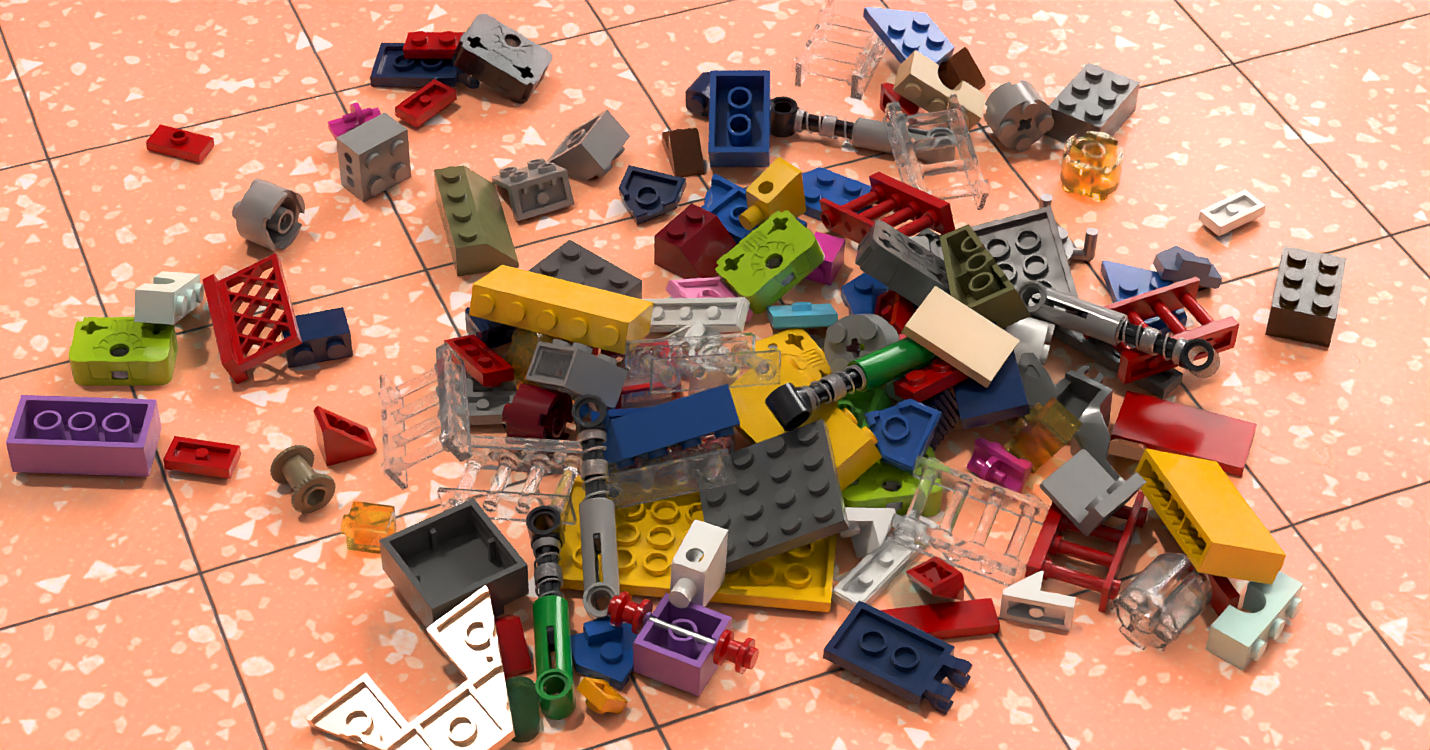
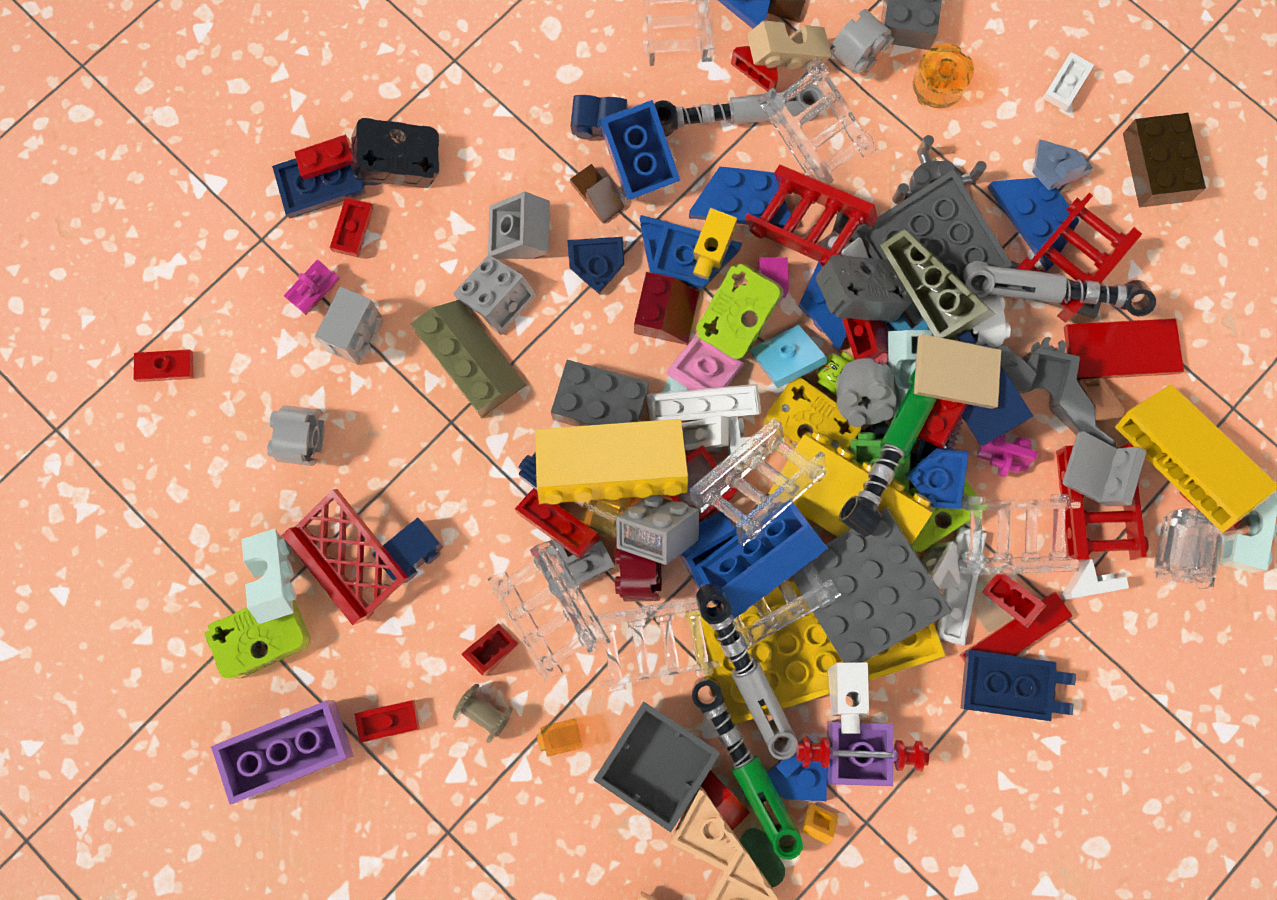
camera: 25 degrees left, 35 degrees up
clear yellow brick [1004,396,1083,474] -> none

